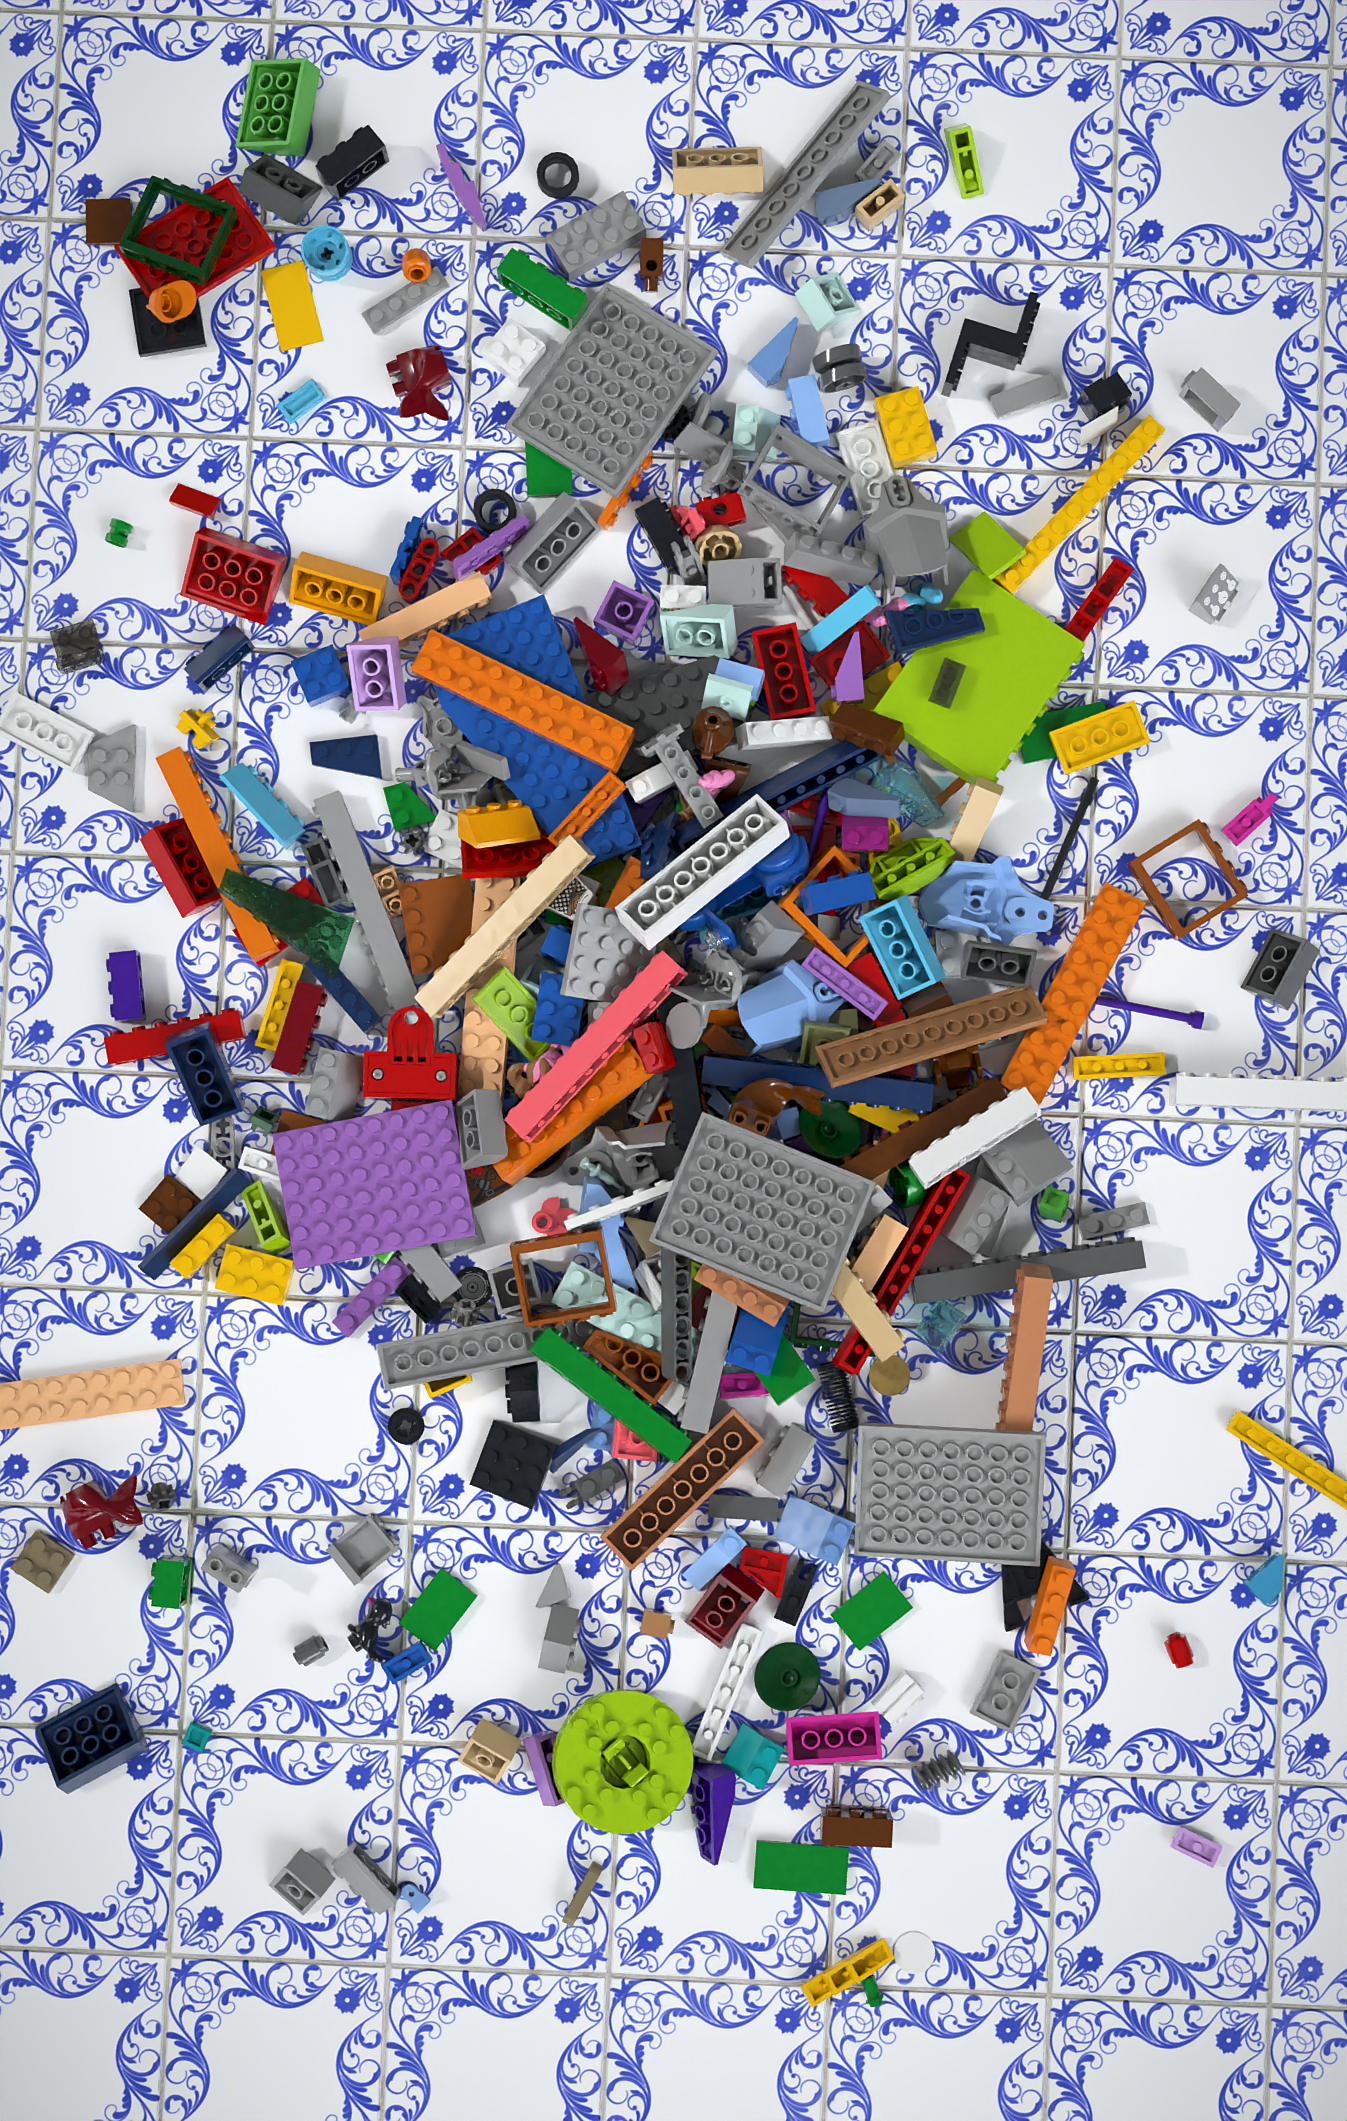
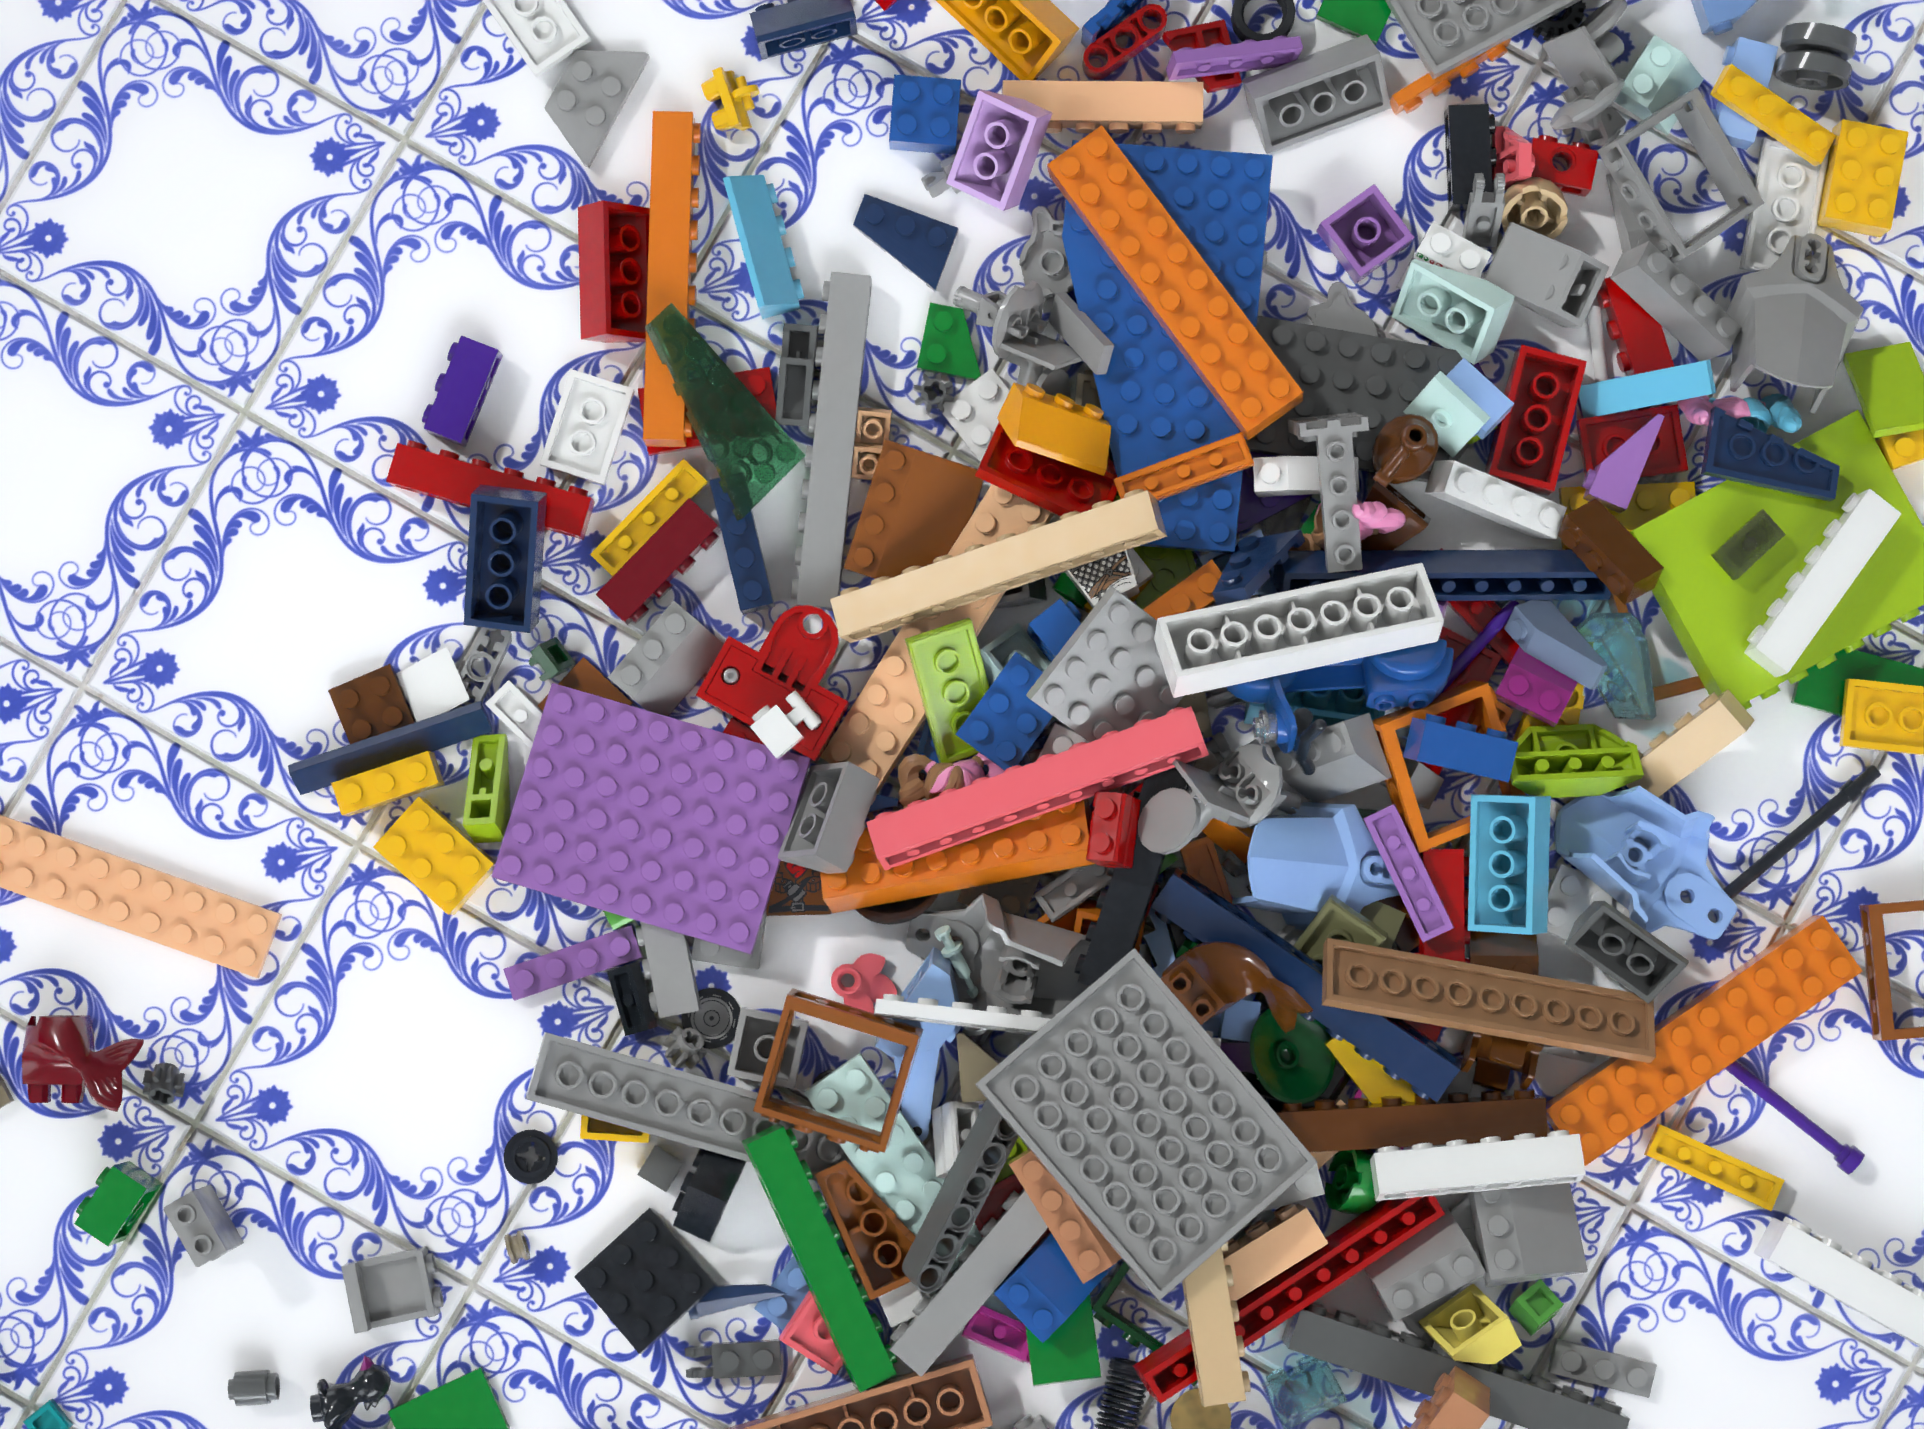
camera: 25 degrees right, 0 degrees up
dark red slope [573,617,630,697] -> none
none -> dark tan bush [504,1230,530,1264]
none -> white plate [539,369,635,486]
none -> dark grey tile [637,1145,685,1192]
none -> white brick [750,690,822,759]
none -> light yellow slope [1418,1284,1522,1365]
none -> yellow plate [1710,64,1836,166]
none -> white brick [1744,489,1902,678]

